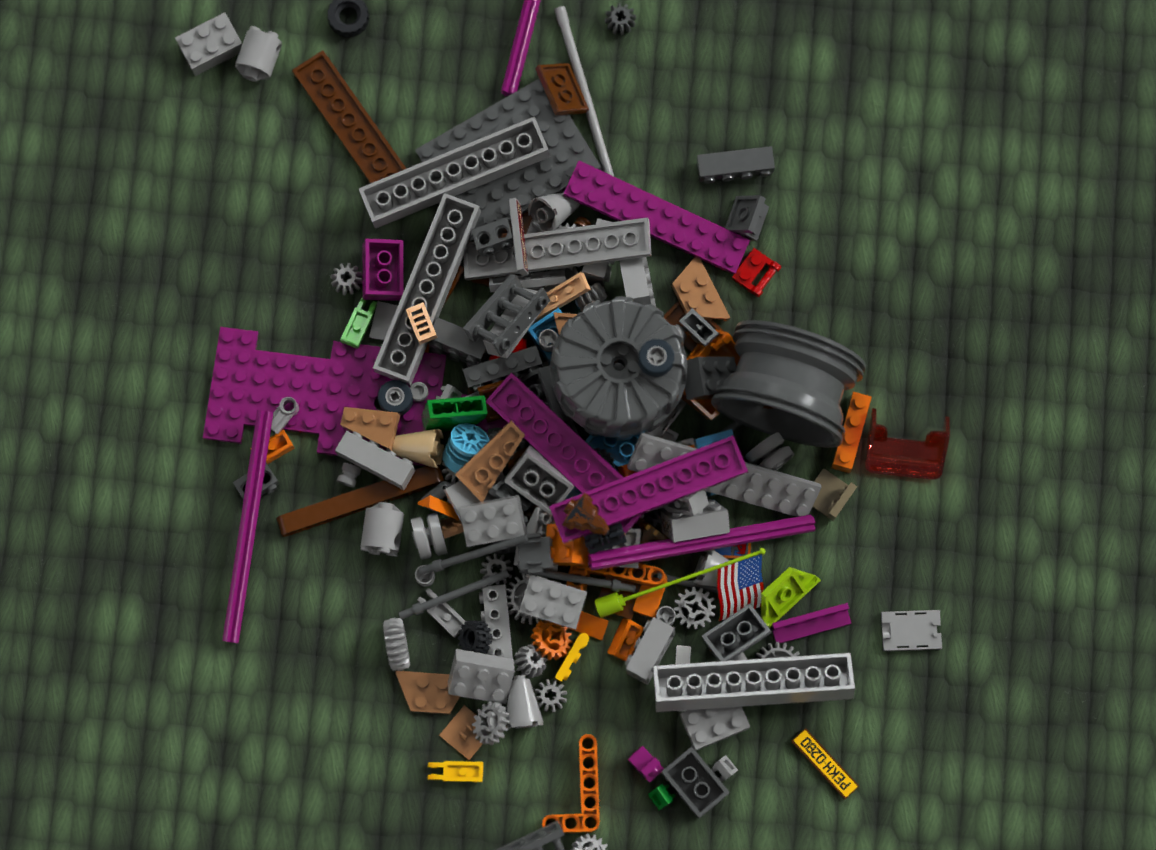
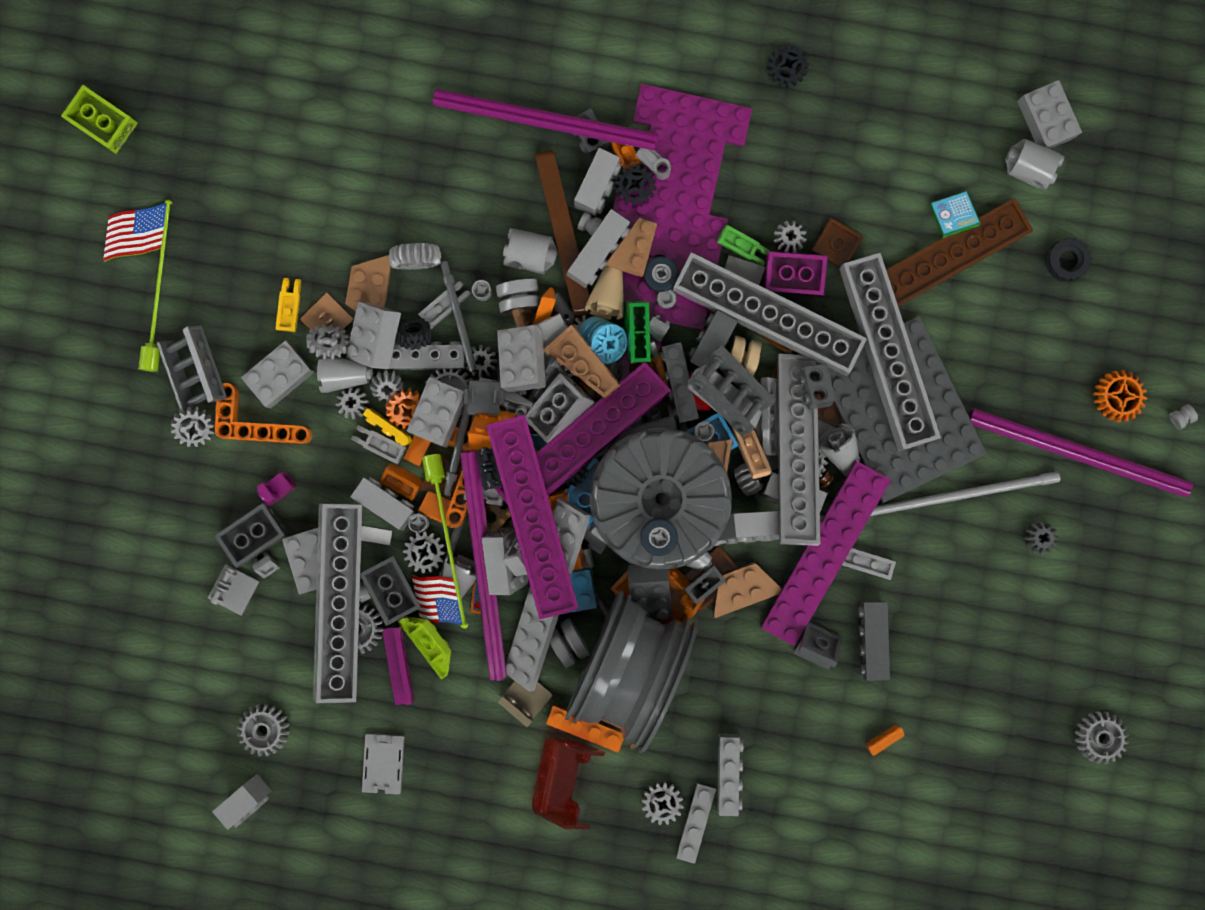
camera: 95 degrees right, 10 degrees up
light nougat slope [406,302,438,345] -> none
dark grey bar [419,534,528,575] -> none
light grey tile [509,198,529,276] -> none
reddish brown tile [535,63,589,115] -> none
reddish brown rock [562,493,609,535] -> none
green tile [648,784,675,811] -> none
red plate [732,248,782,297] -> none
tile [791,728,859,800] -> none
none -> light grey hinge [208,564,260,616]
none -> light grey brick [212,774,272,830]
none -> light grey gear [237,703,290,756]
none -> light grey brick [241,340,315,408]
none -> light grey hinge [351,425,407,464]
none -> light grey brick [574,148,622,218]
none -> black gear [615,164,657,208]
none -> light grey gear [642,781,683,825]
none -> light grey plate [676,782,716,864]
none -> light grey brick [717,734,743,816]
none -> tan wheel [724,335,762,377]
none -> black gear [767,44,809,88]
none -> reddish brown tile [811,218,863,268]
none -> light grey plate [842,548,896,580]
none -> orange slope [865,724,904,756]
none -> tile [930,191,981,238]

